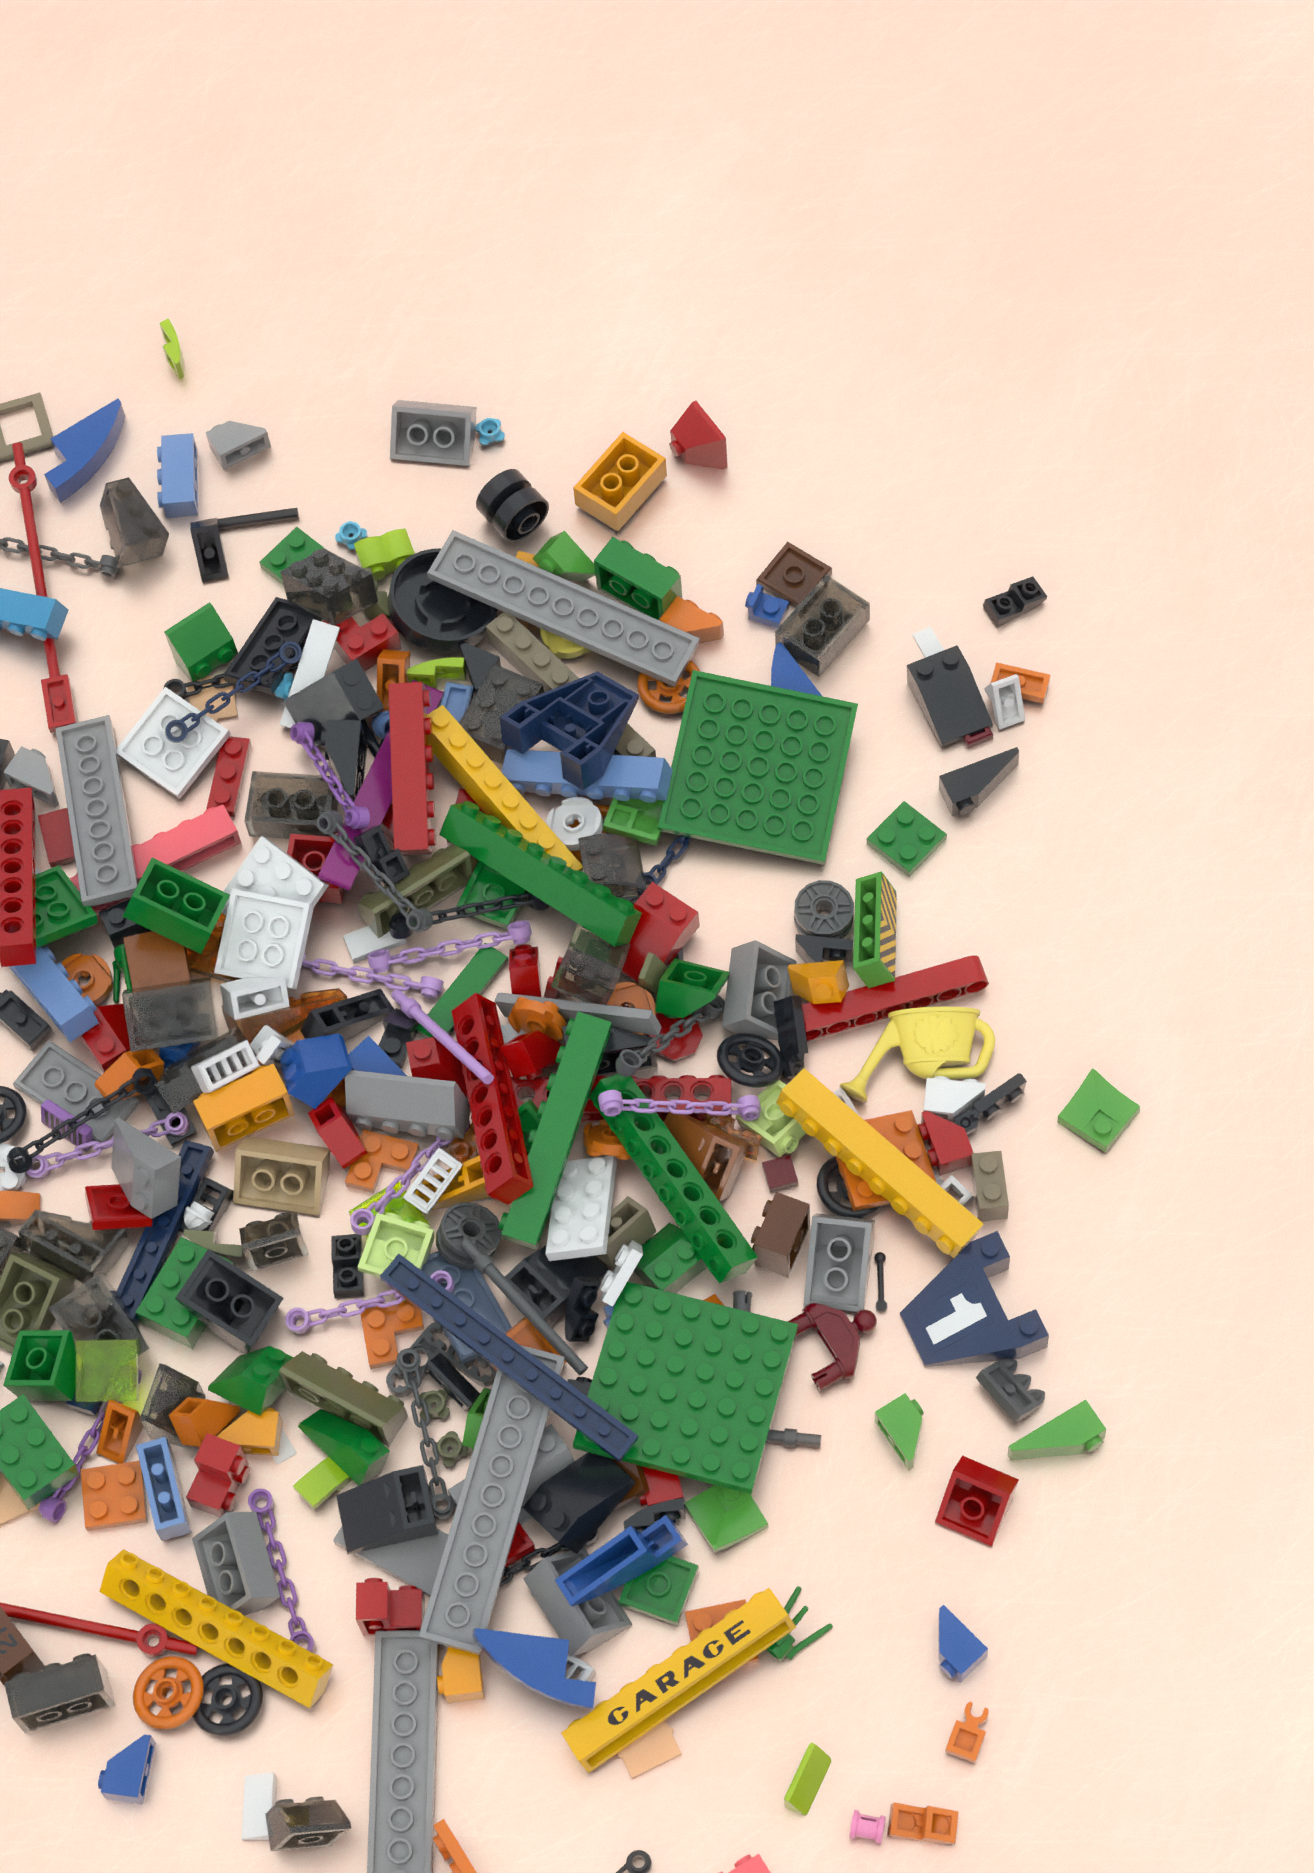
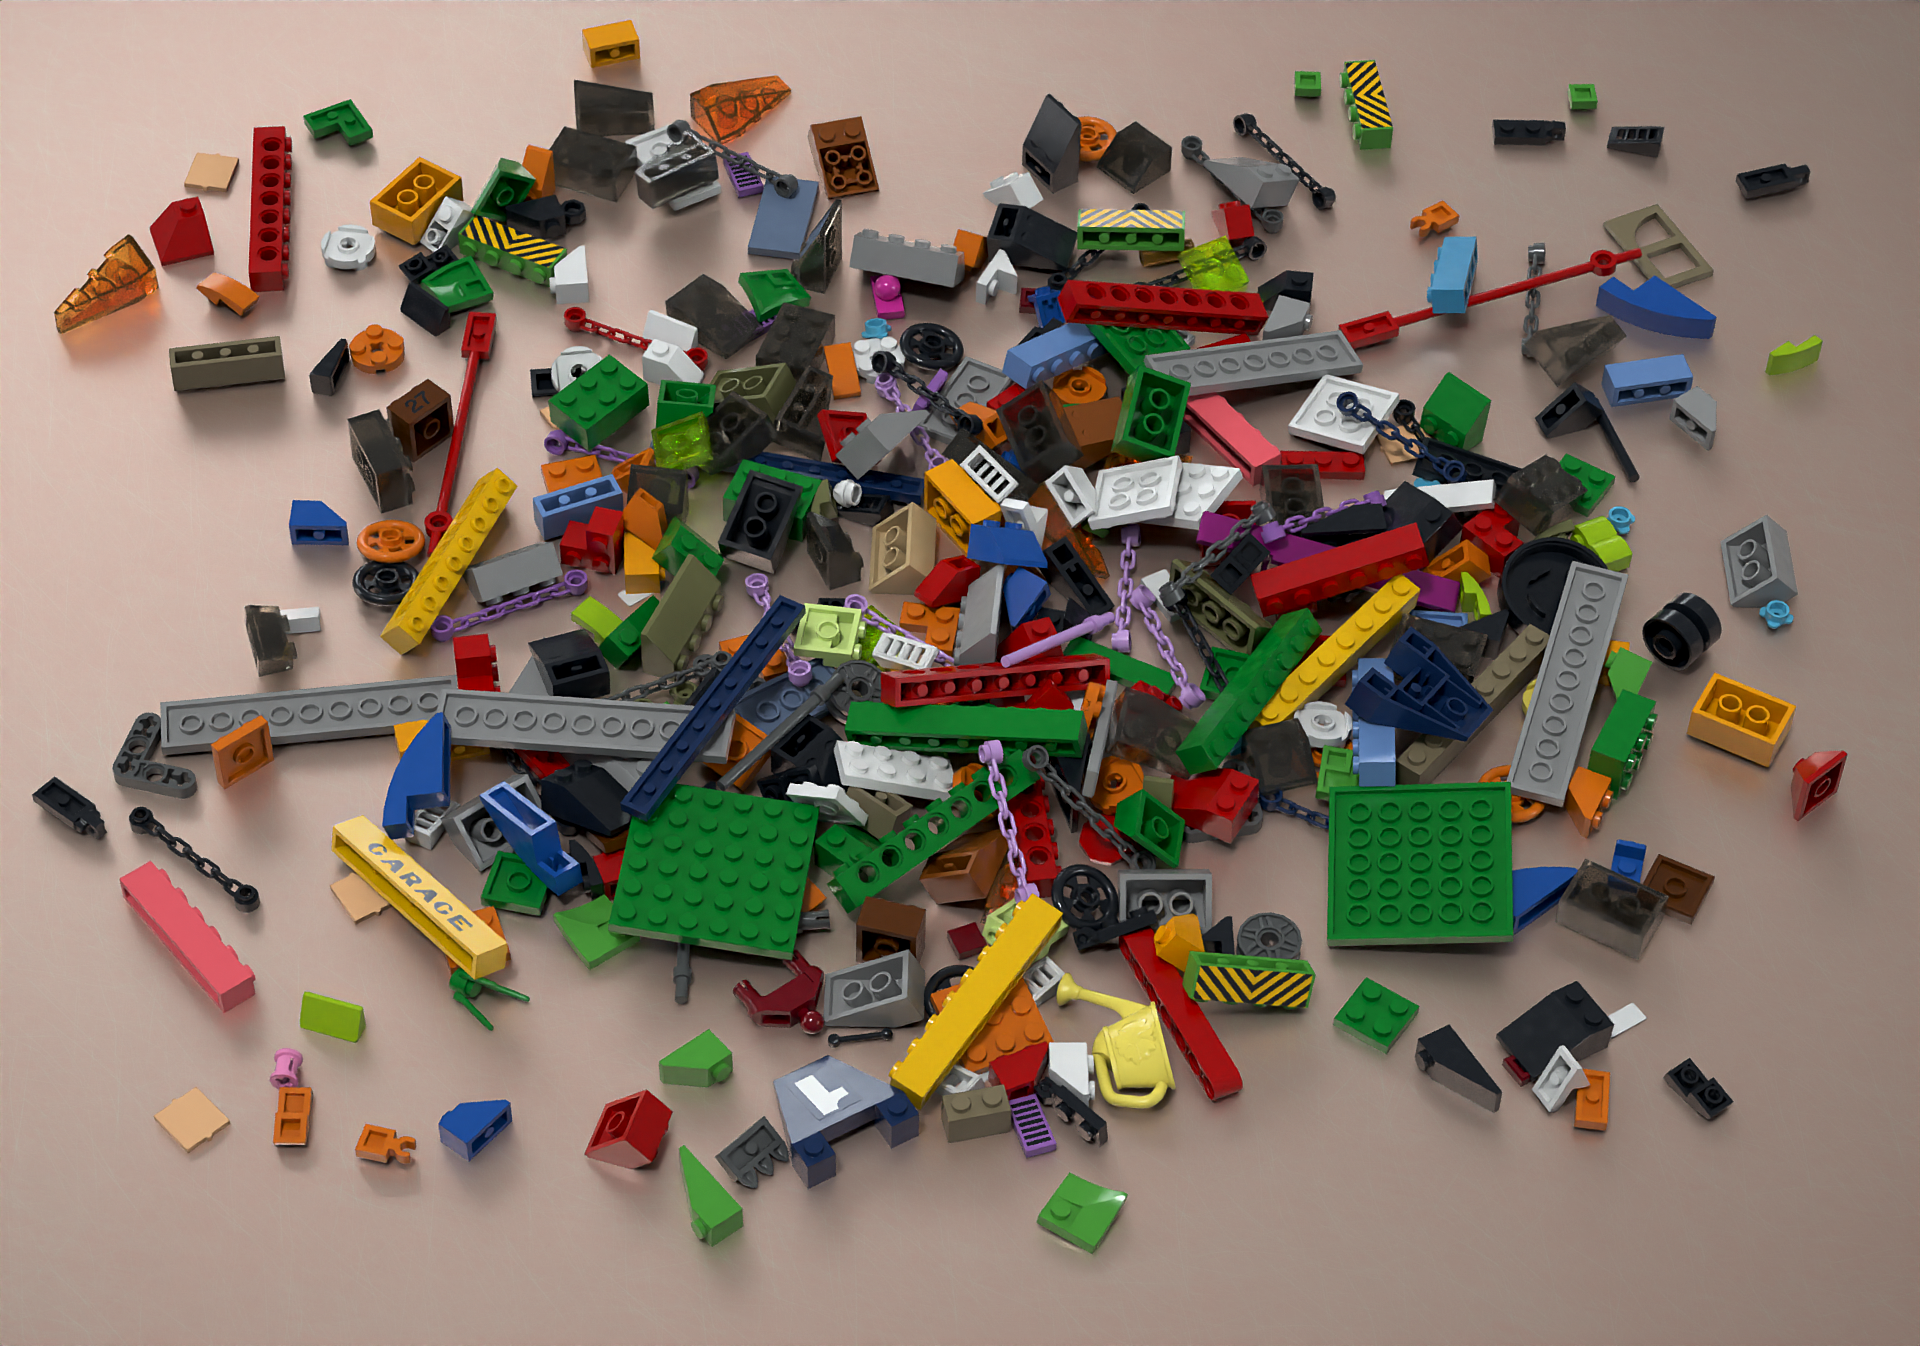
camera: 75 degrees right, 15 degrees down
none -> medium lavender tile [1009,1094,1057,1158]

